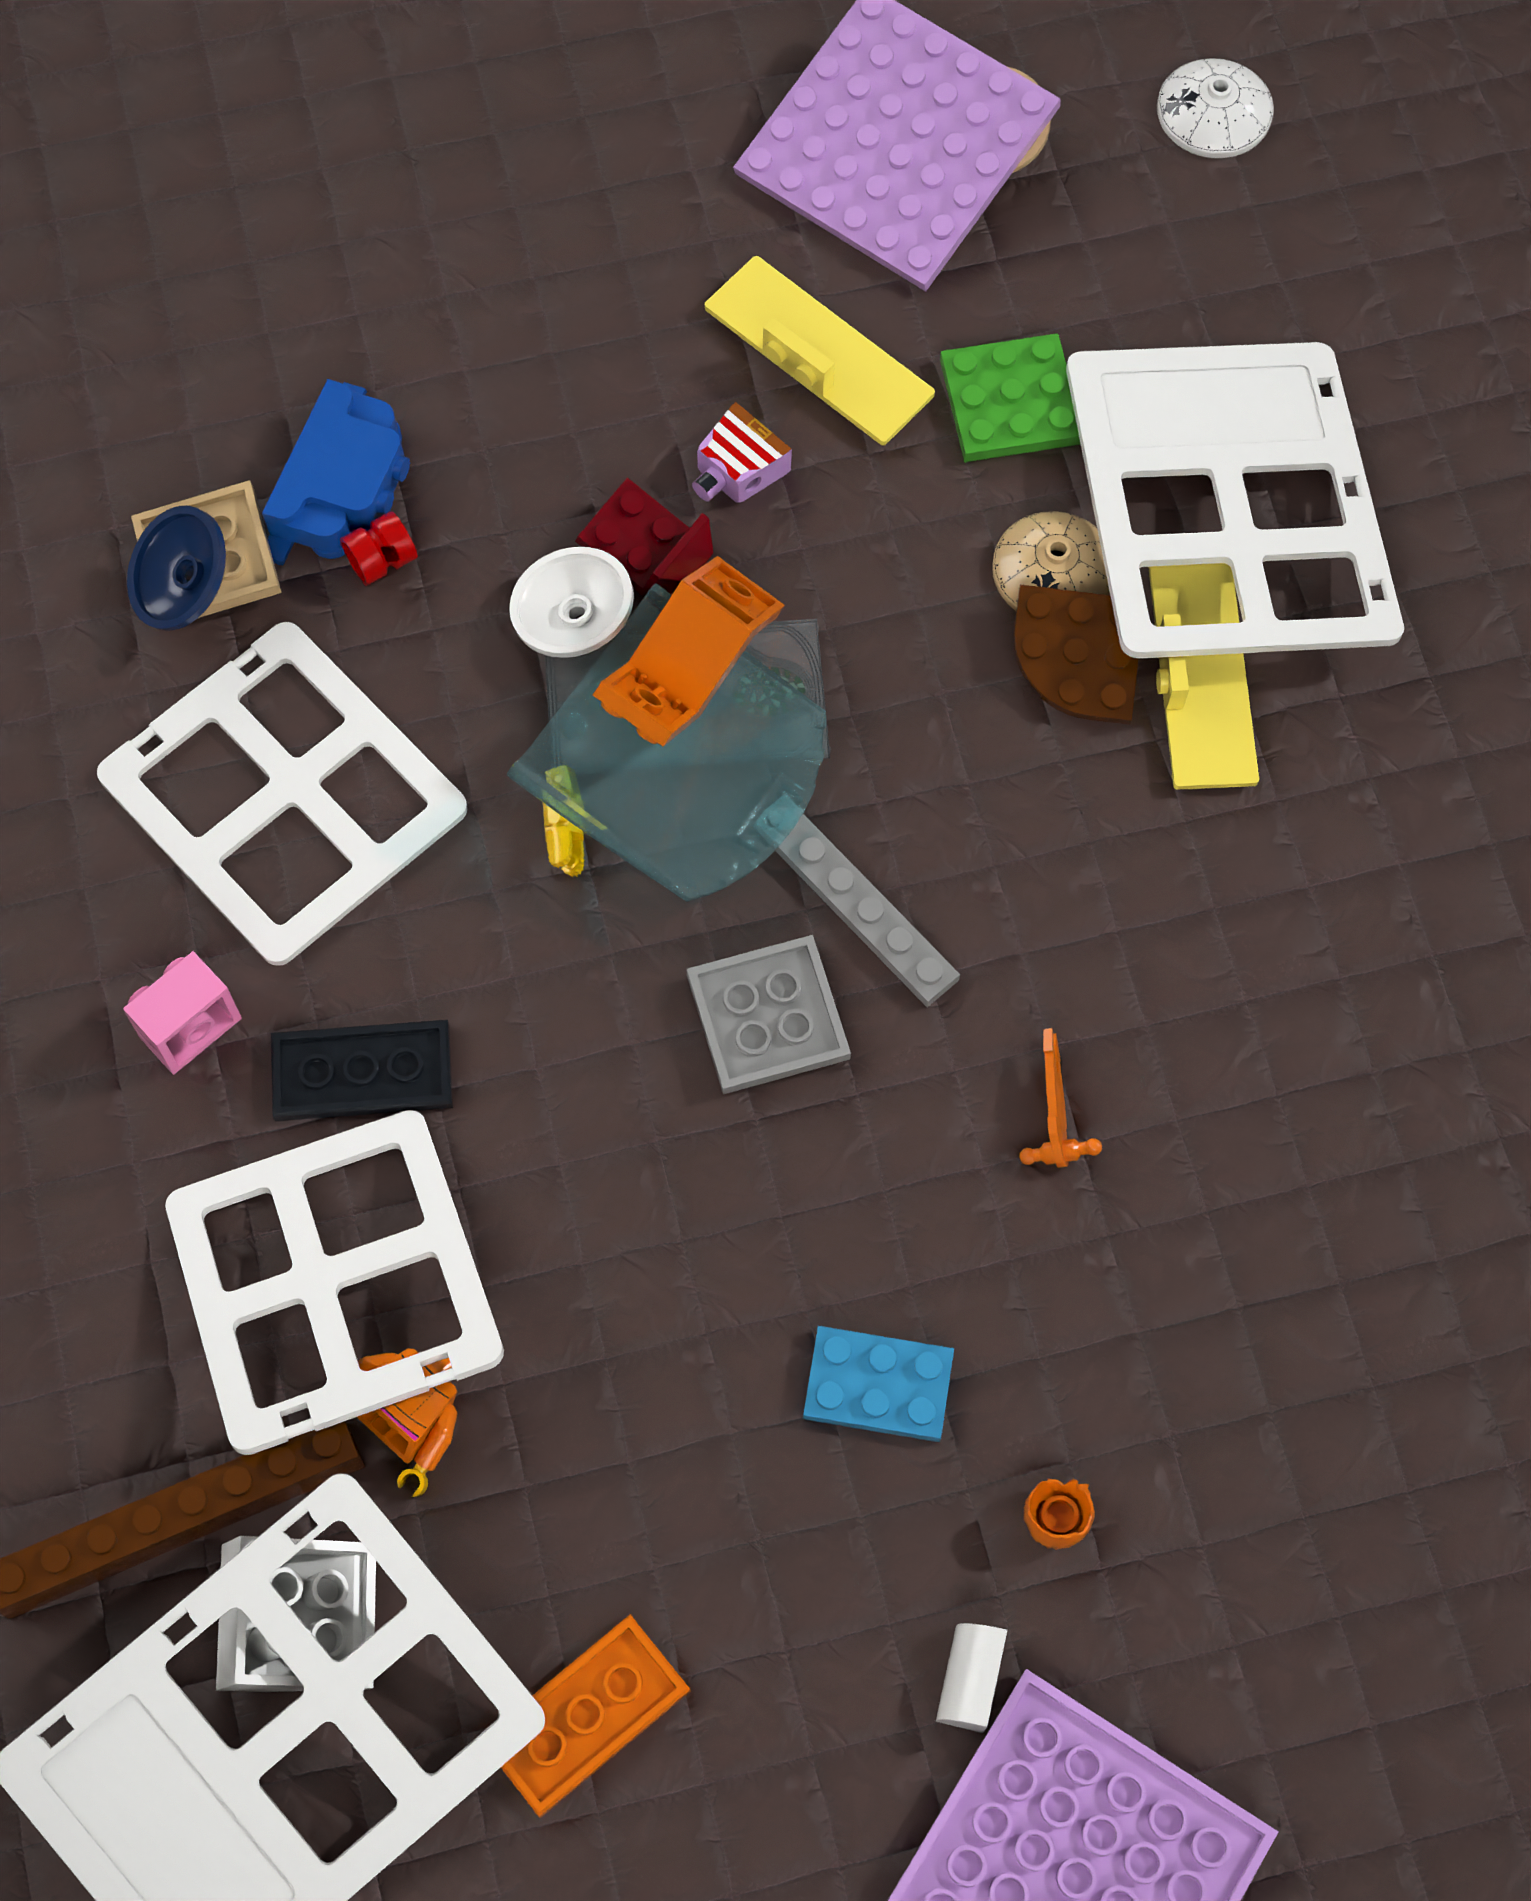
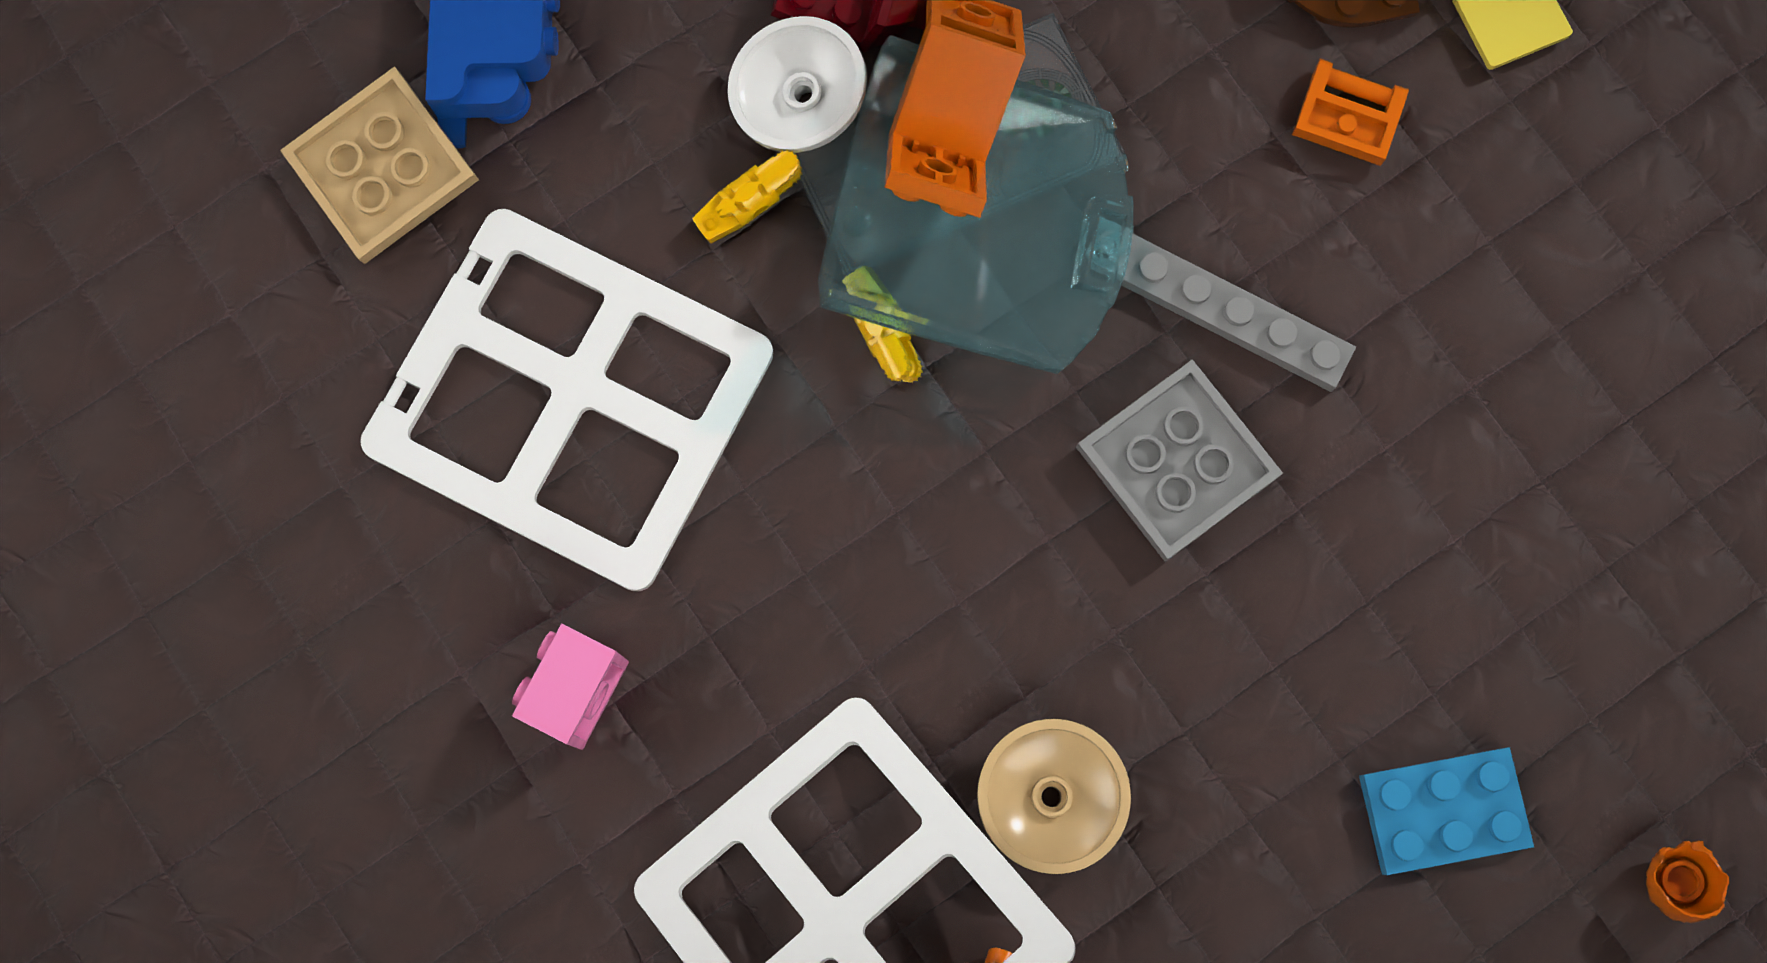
camera: 20 degrees left, 10 degrees up
dark blue dish [127,505,226,631] -> none
black tile [271,1020,453,1121] -> none
red wheel [340,511,418,586] -> none
orange piece [1019,1028,1102,1168] -> none
none -> yellow hinge [692,150,803,244]
none -> tan dish [977,719,1131,874]
none -> orange plate [1292,58,1409,166]

